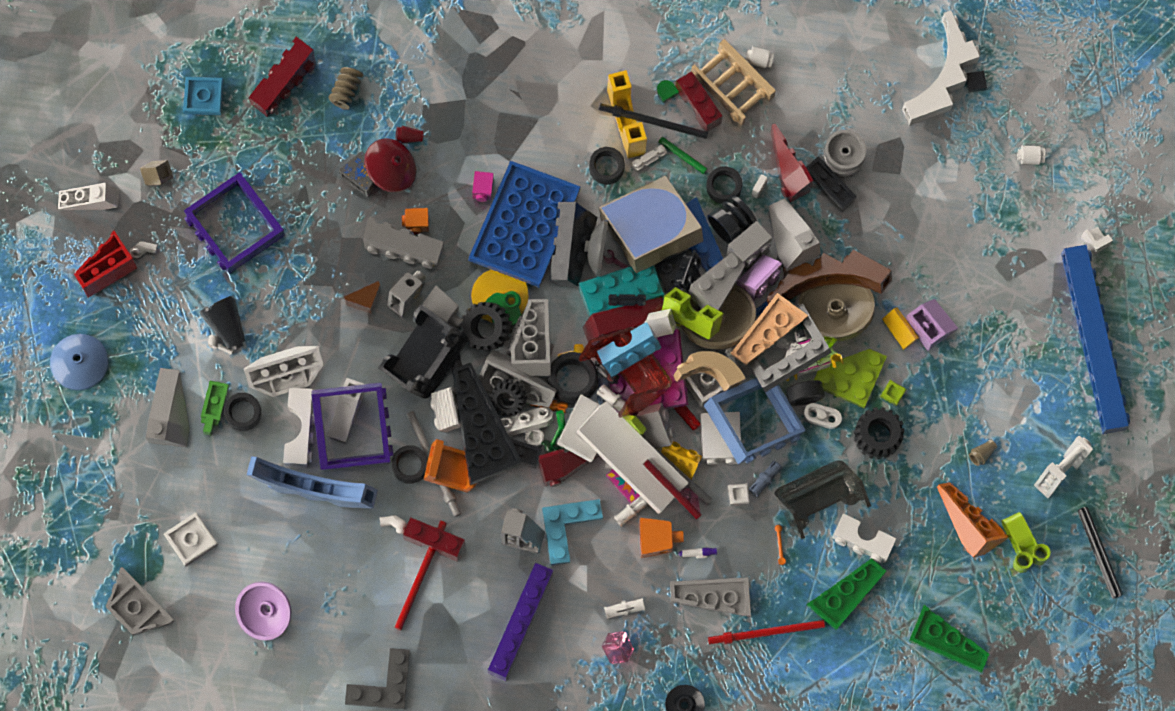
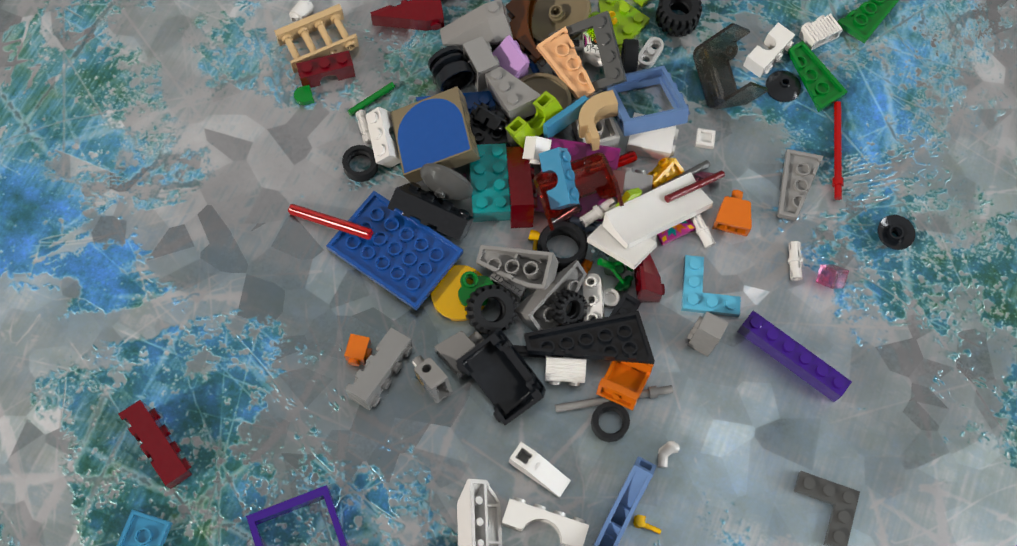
camera: 75 degrees left, 5 degrees down
dark purple window [311,383,394,470] -> none
dark tan piece [328,67,364,110] -> none
dark grey torso [339,151,375,197] -> none
reddish brown slope [344,281,381,314] -> none
dark red dish [364,138,416,193] -> none
red bar [394,520,447,631] -> none
dark red cone [395,125,423,144] -> none
dark red arch [403,517,465,562] -> none
dark pink brick [472,171,494,202] -> none
black bar [598,103,708,139] -> none
yellow arch [607,70,647,159] -> none
black axle [608,294,646,306] -> none
piece [678,547,717,558] -> none
black tyre [706,166,743,204] -> none
sand blue pin [749,460,783,497] -> none
white tile [751,174,767,199] -> none
orange hinge [775,525,786,565] -> none
none -> red axle [288,204,373,239]
none -> white arch [365,107,400,168]
none -> dark azure tile [543,95,589,138]
none -> yellow hand [633,515,661,534]
none -> black dish [766,70,801,102]
none -> white brick [799,13,843,50]

